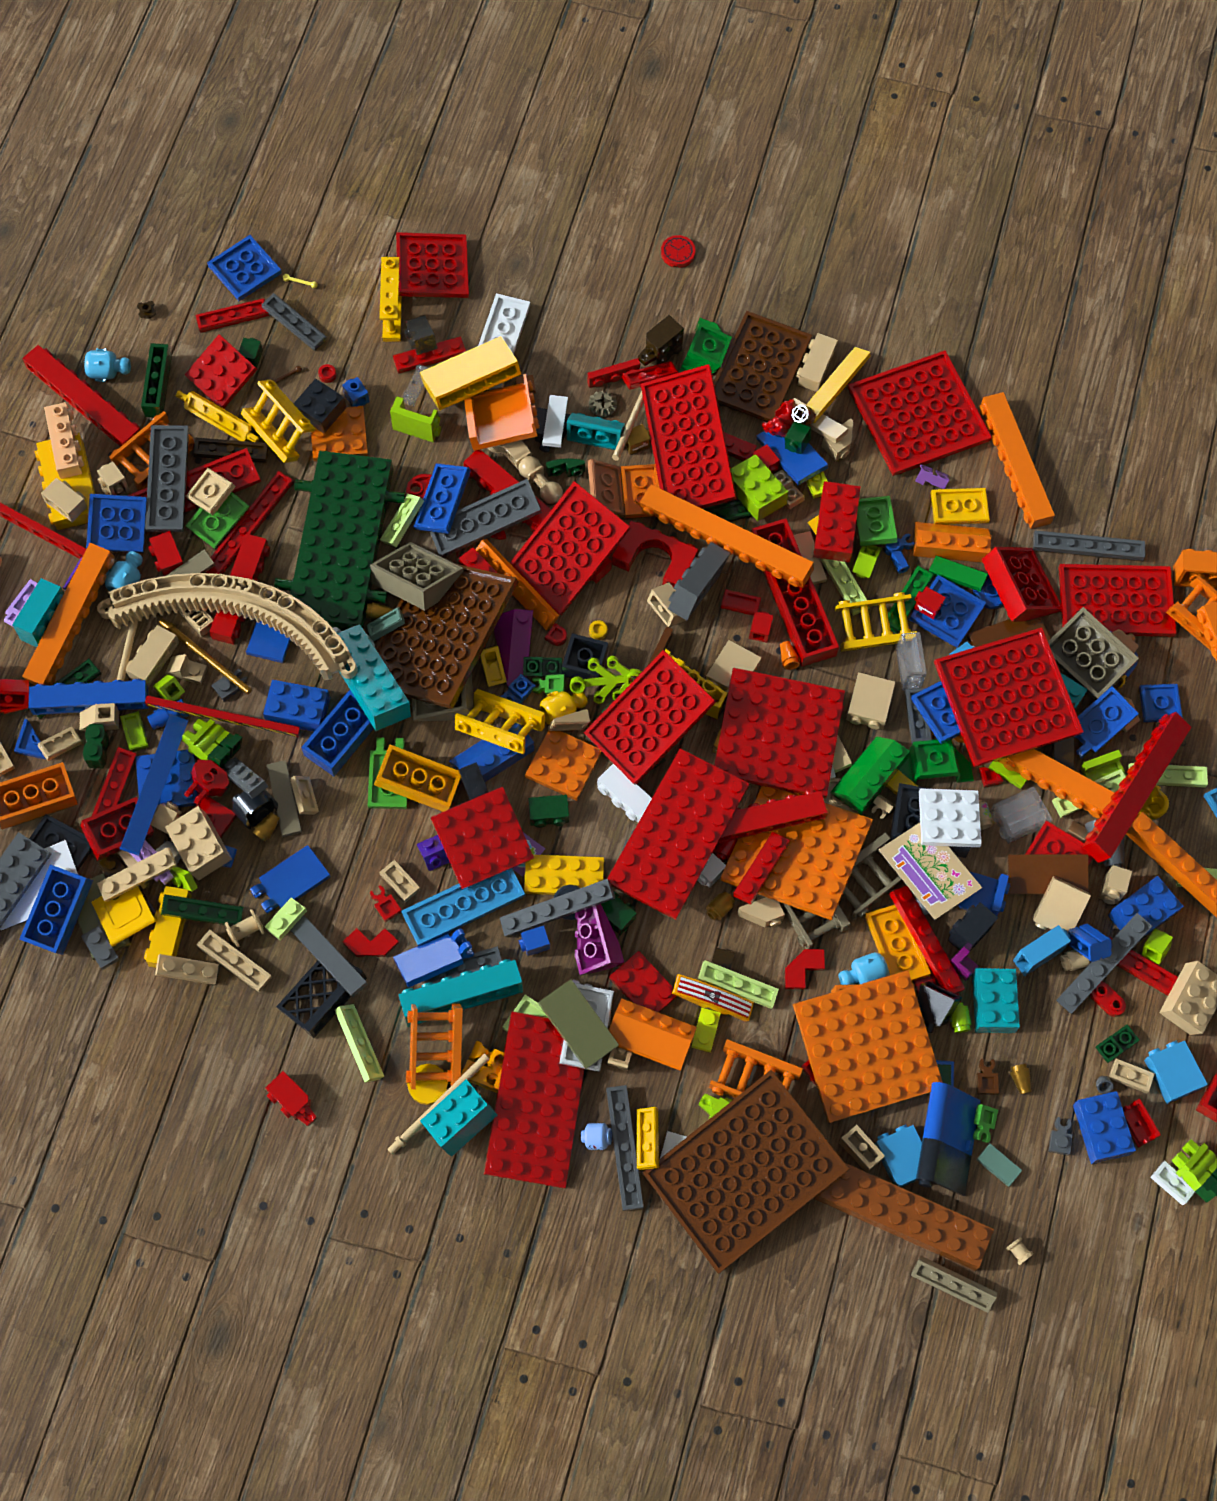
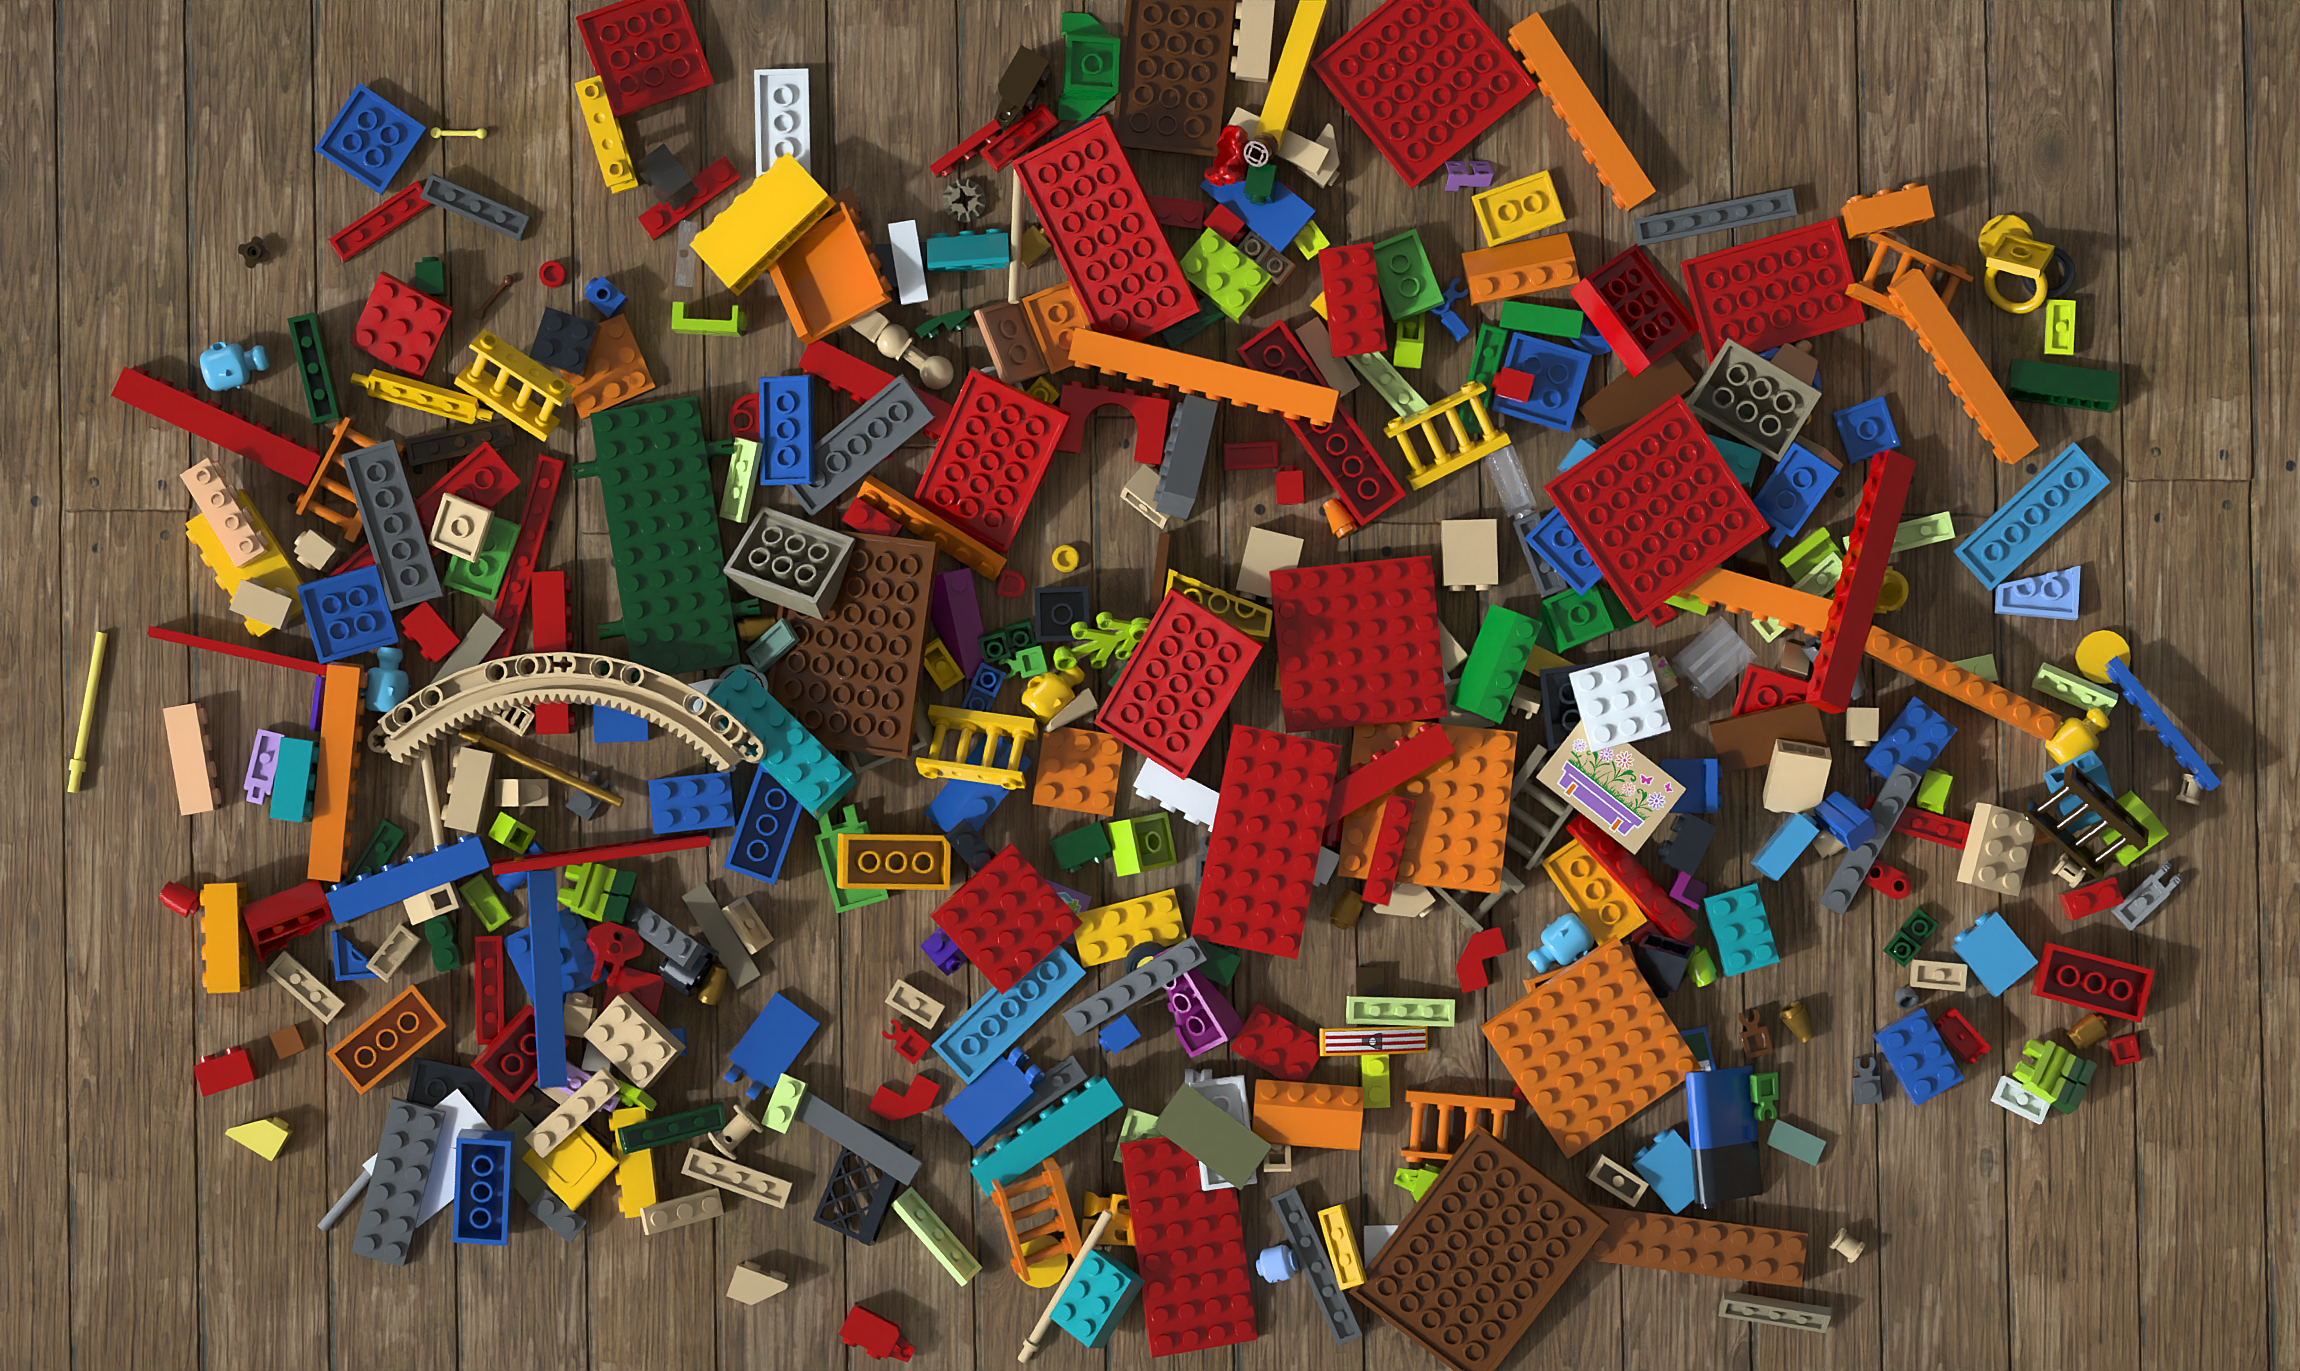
camera: 15 degrees left, 20 degrees up
none -> tan slope [726,1261,790,1305]
none -> lime slope [1107,812,1178,877]

